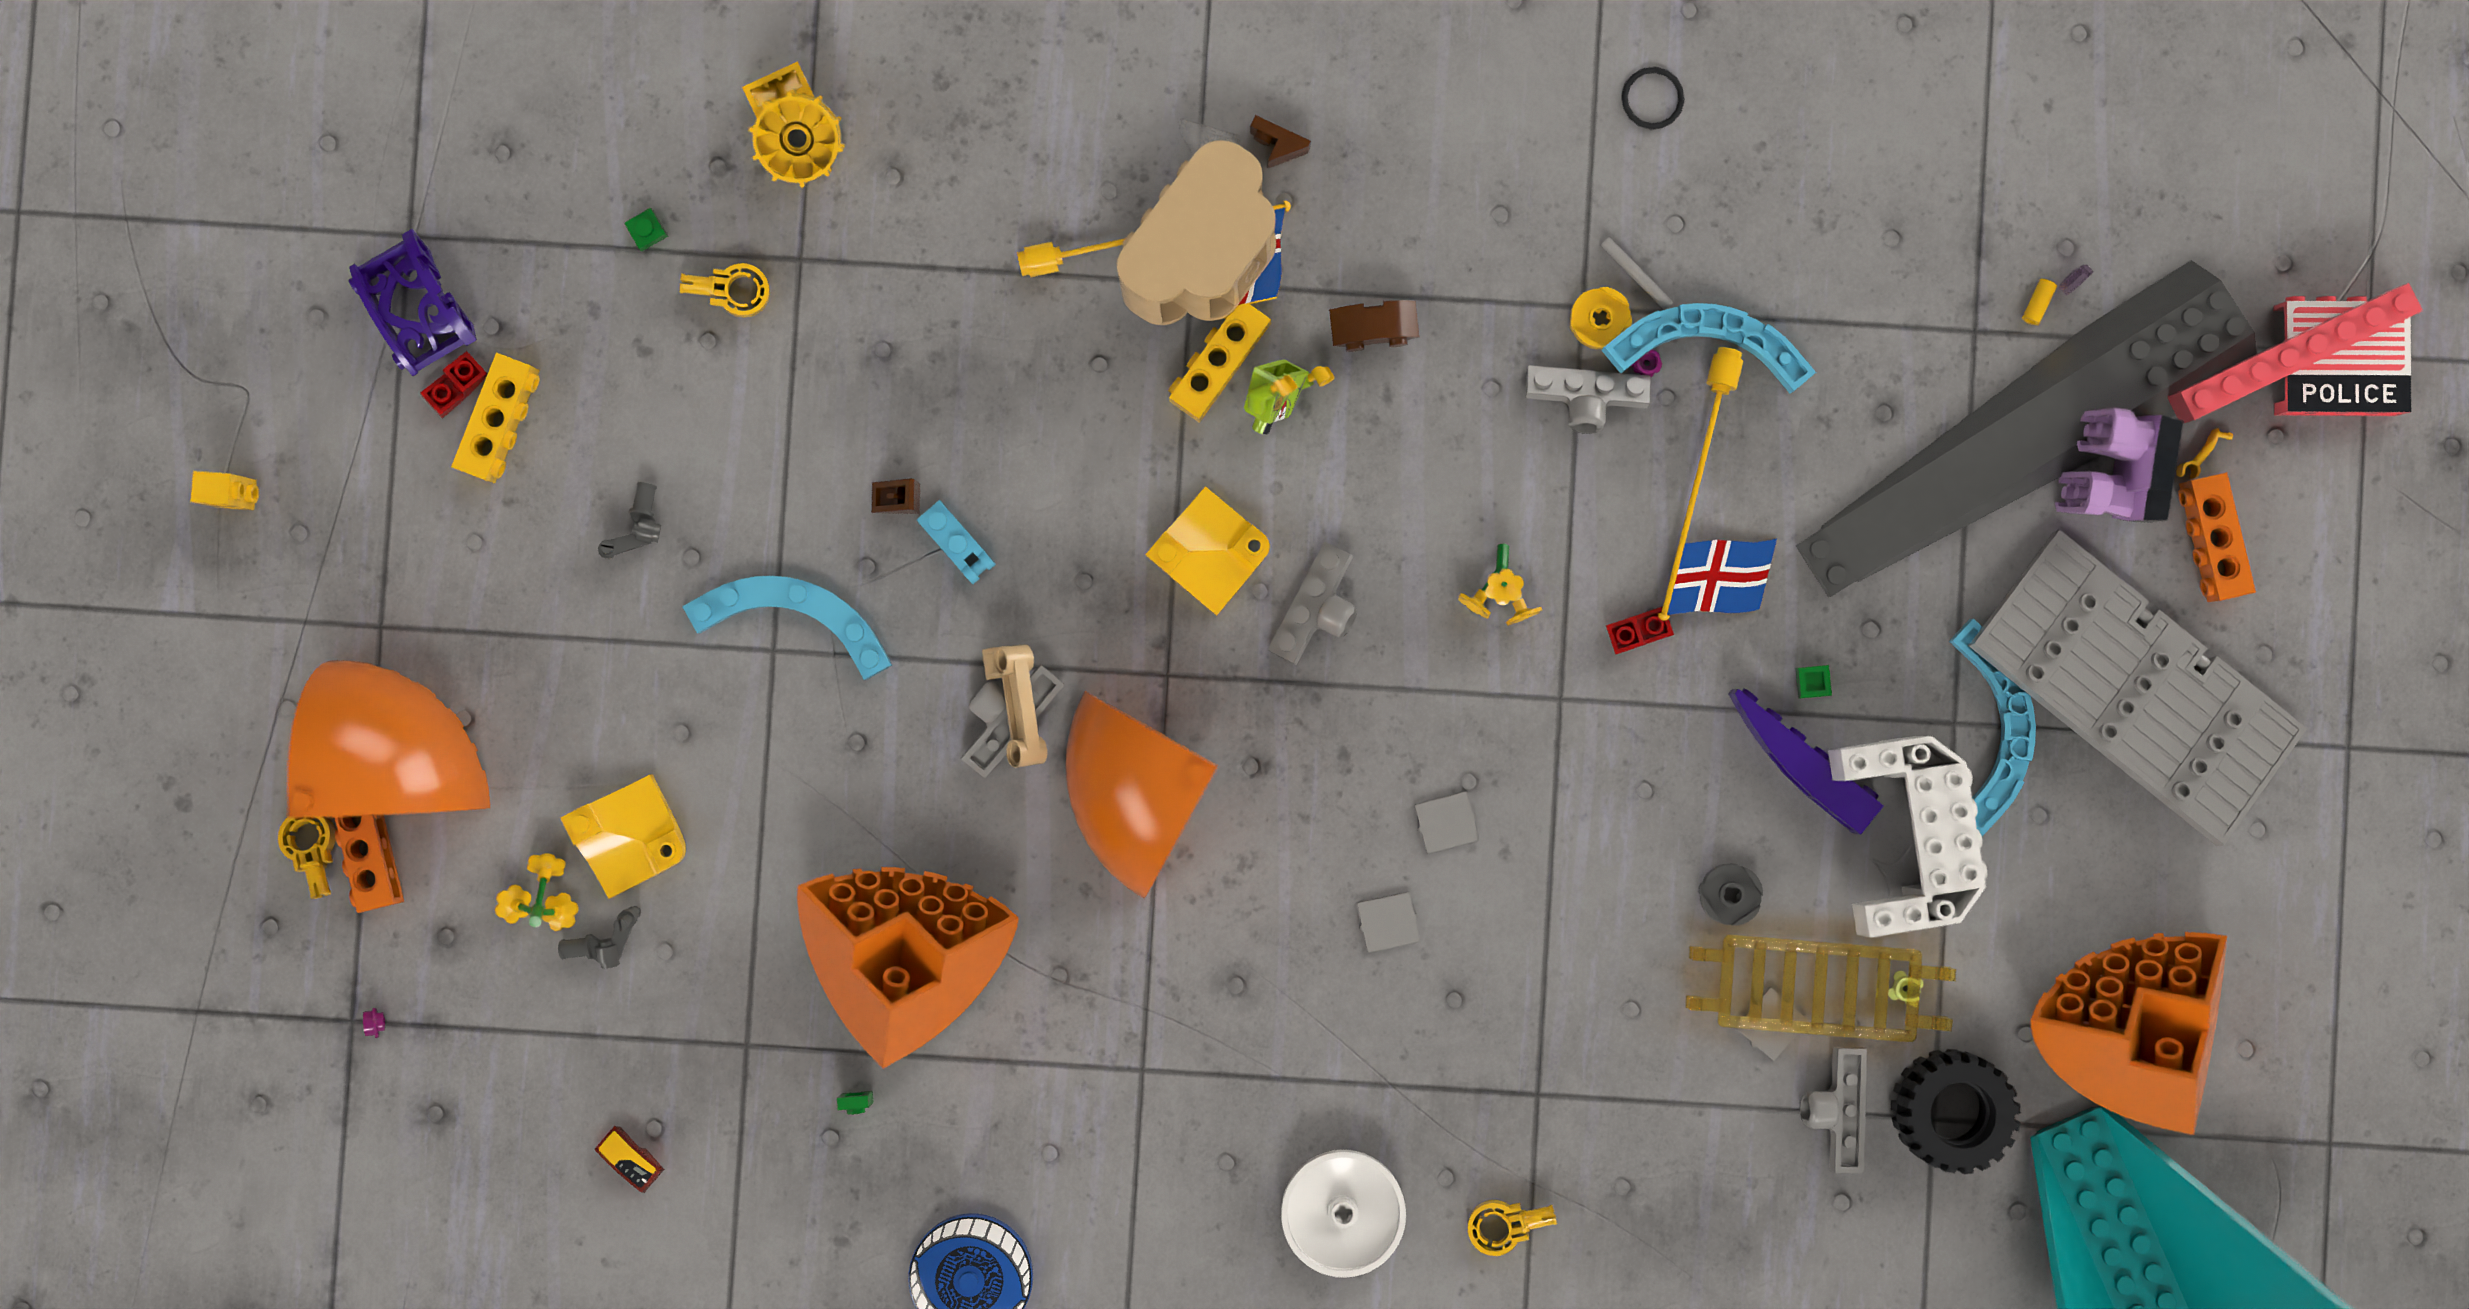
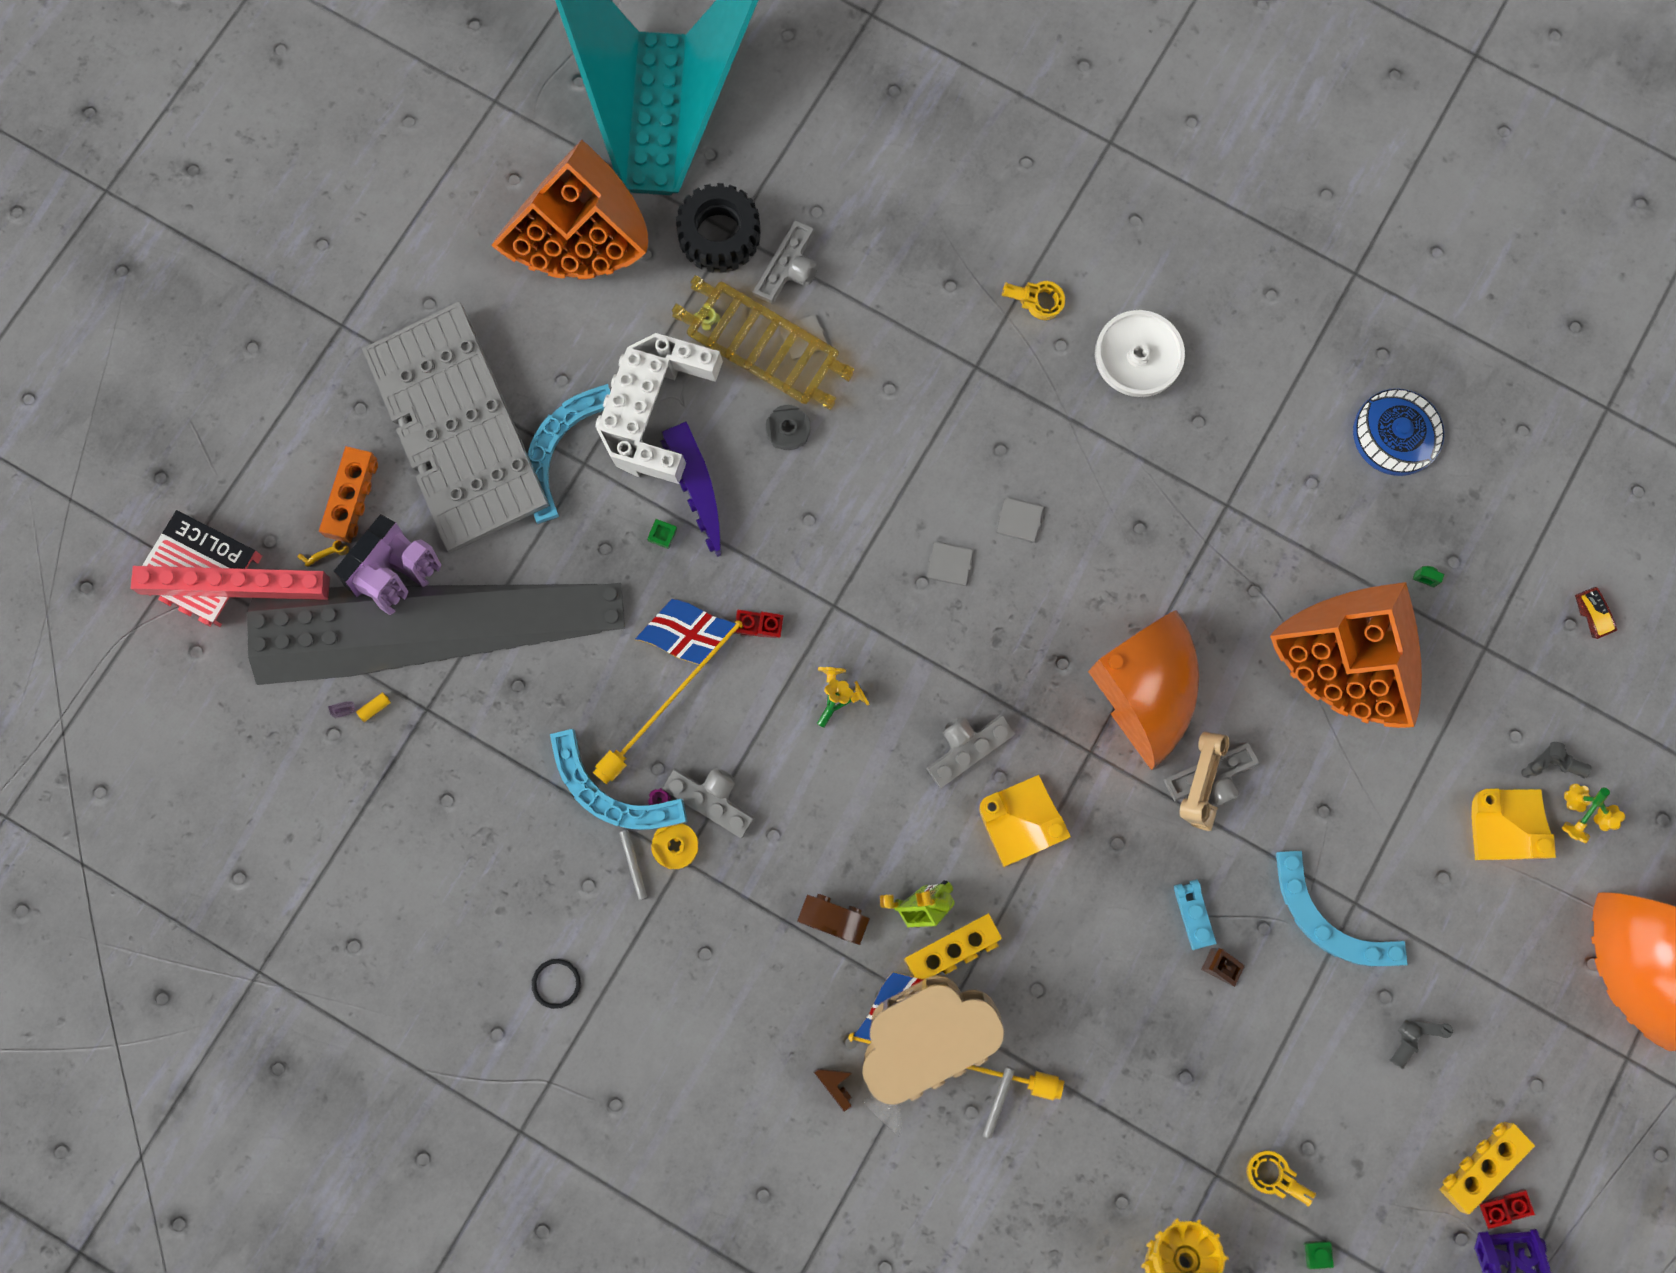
camera: 160 degrees left, 10 degrees down
none -> light grey bar [983,1066,1015,1139]

